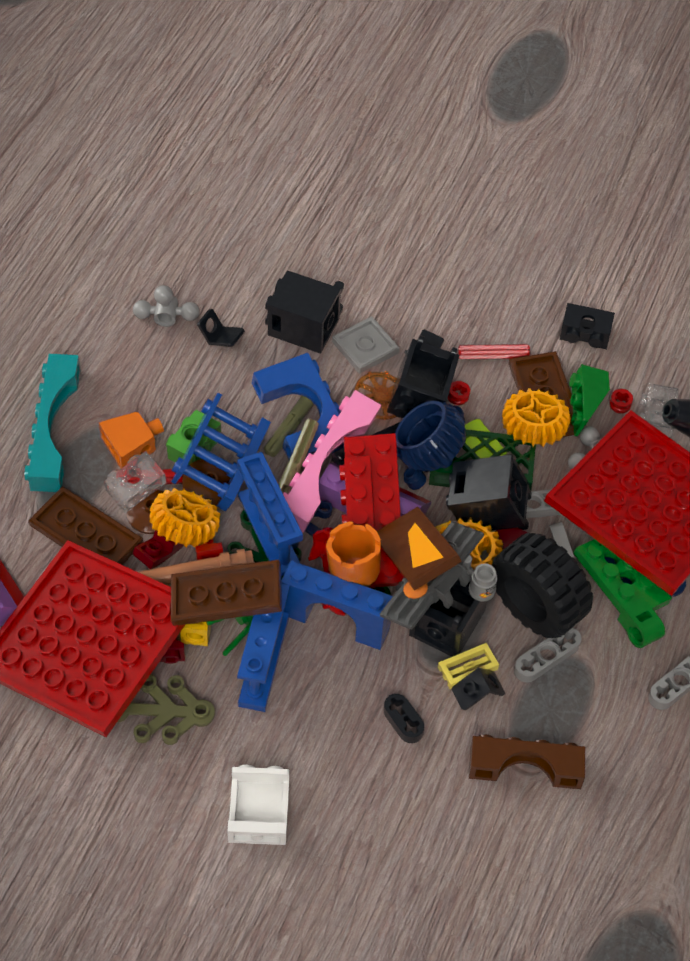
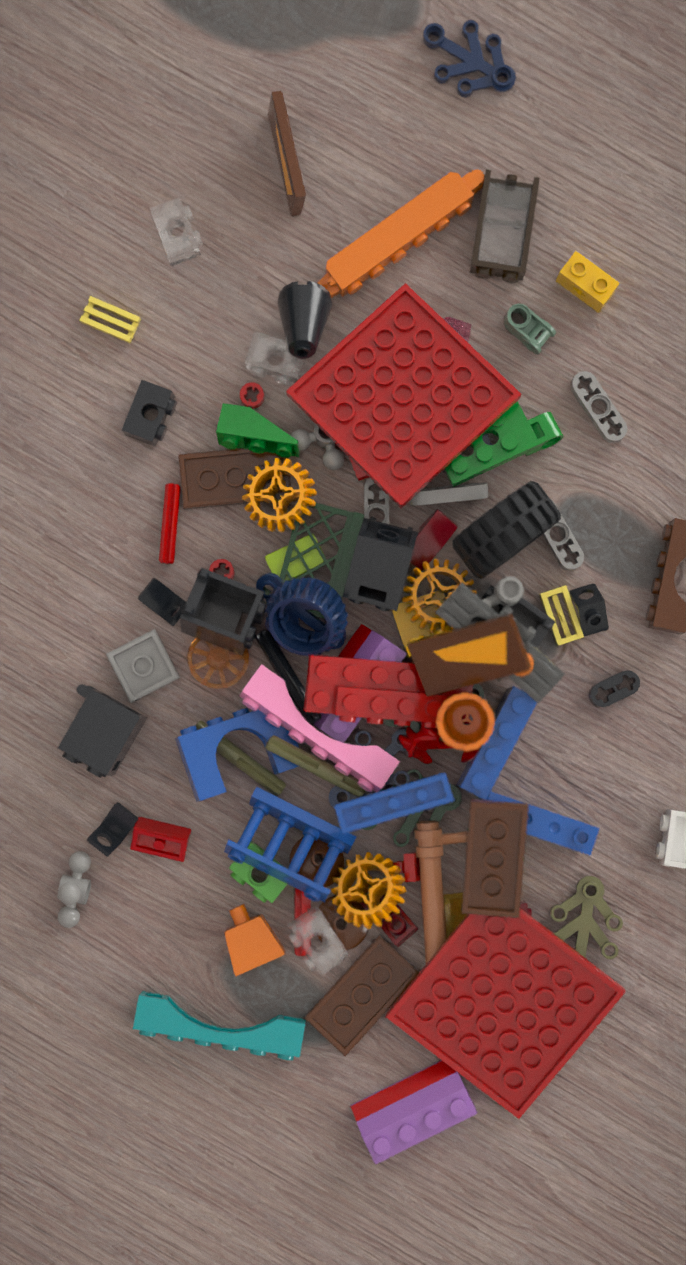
camera: 75 degrees left, 30 degrees up
none -> light yellow tile [79,296,141,344]
none -> red slope [130,817,191,862]

